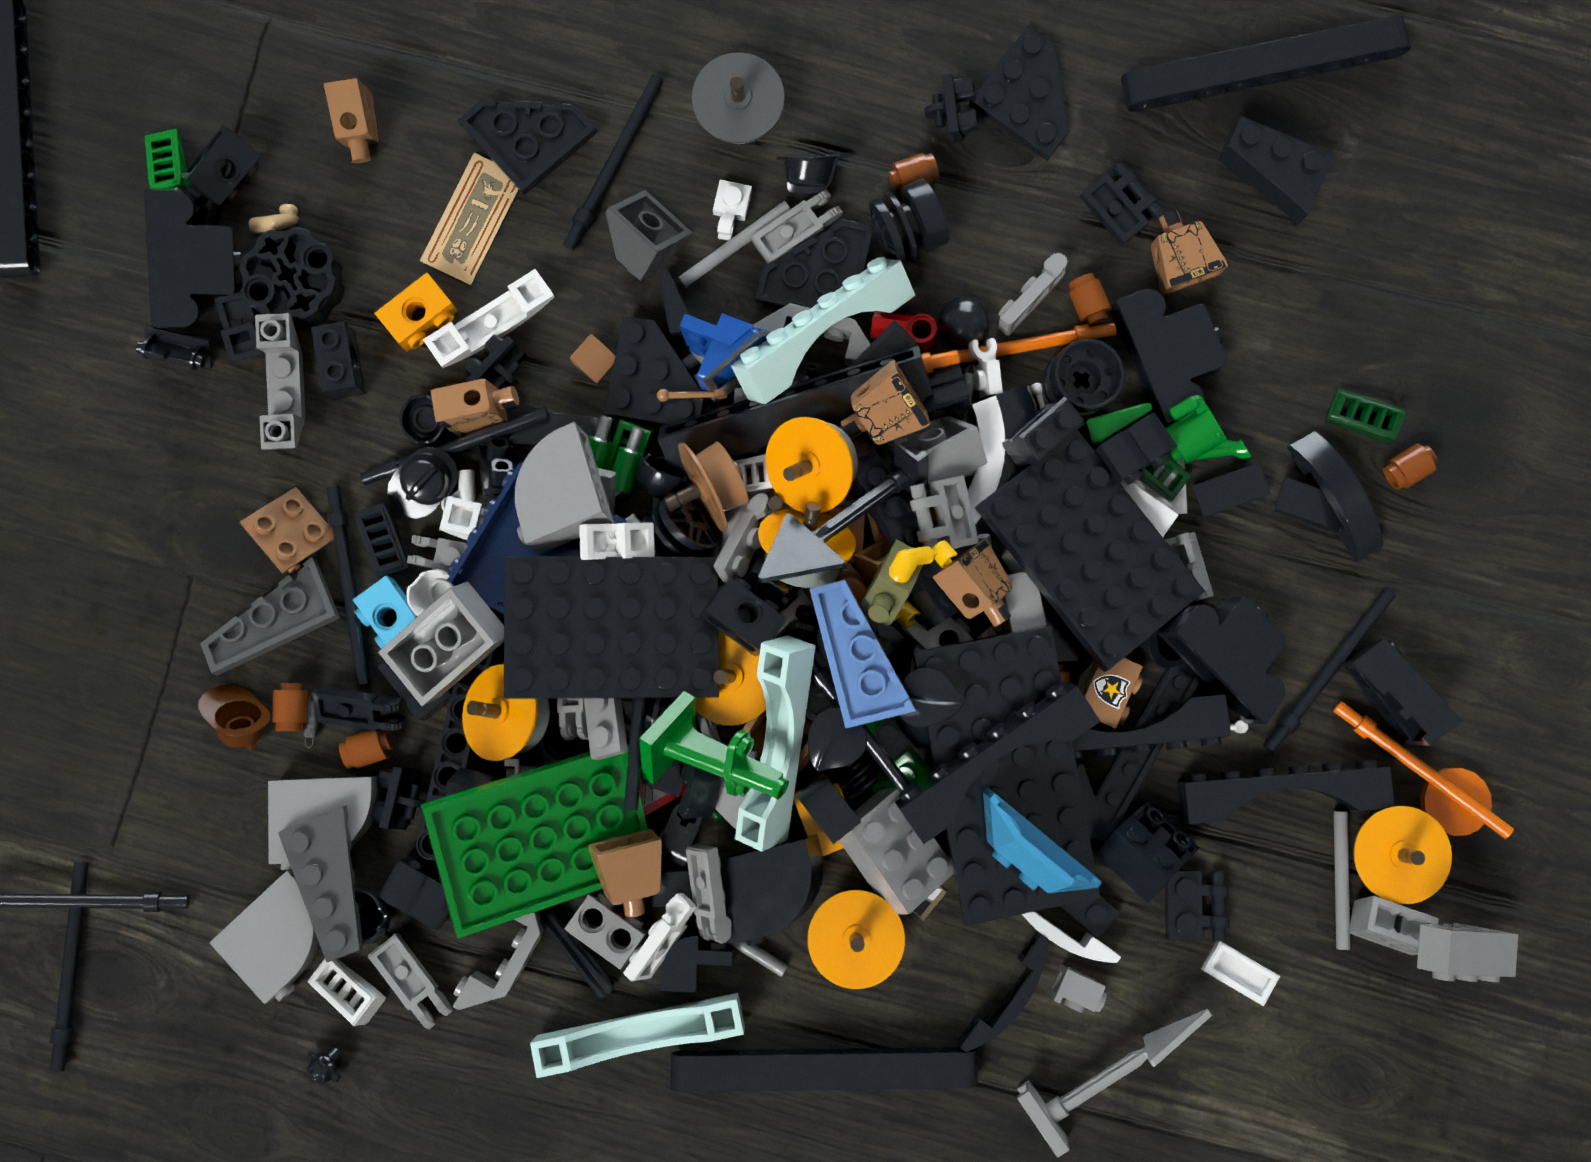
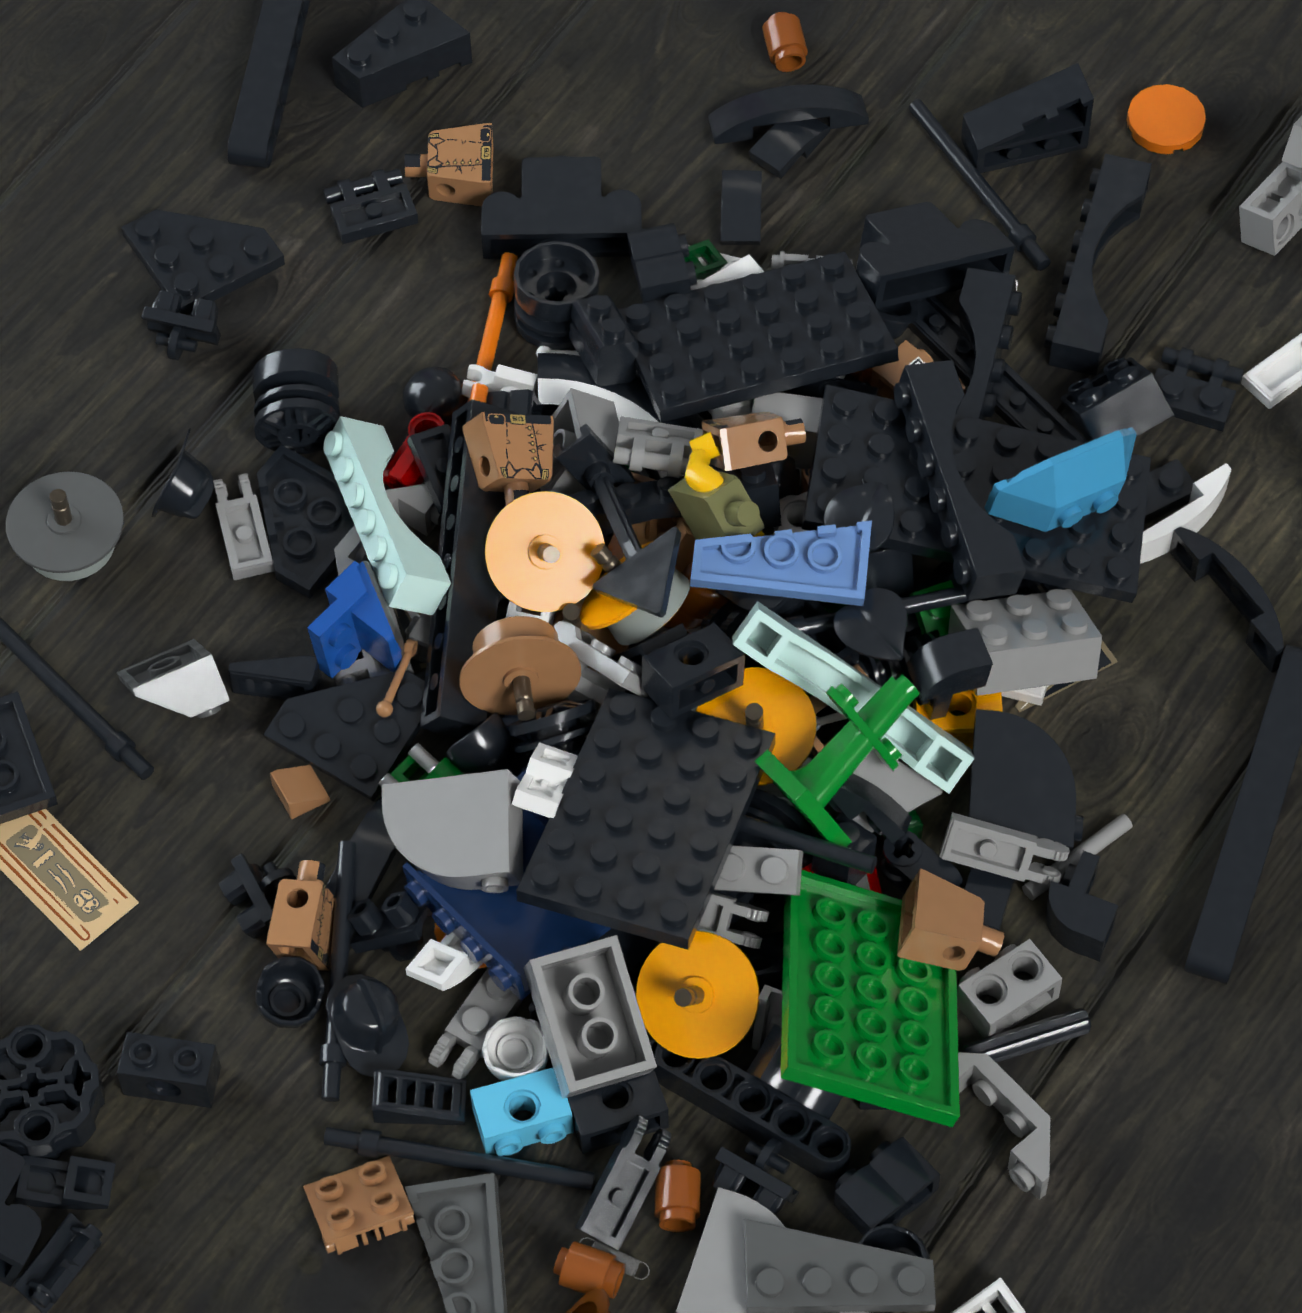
camera: 70 degrees left, 25 degrees down
light grey slope [255,313,306,450] -> none
light grey hinge [368,933,453,1029] -> none
light orange brick [374,273,458,351] -> none
white slope [423,269,554,368] -> none
white arm [441,470,476,512] -> none
light aqua arch [530,993,745,1078] -> none
white hinge [623,893,697,981] -> none
light grey bar [678,201,790,288] -> none
white plate [713,180,752,241] -> none
light orange piece [808,890,905,989] -> none
dark orange brick [888,153,939,191] -> none
light grey hinge [998,252,1068,336] -> none
light grey brick [1049,964,1107,1013] -> none
dark orange brick [1069,273,1112,326] -> none
green slope [1080,403,1152,448] -> none
green piece [1165,395,1251,464] -> none
dark green slope [1325,388,1406,445] -> none
orange bar [1333,701,1514,839] -> none
light grey bar [1333,811,1351,950] -> none
light orange piece [1354,806,1452,904] -> none

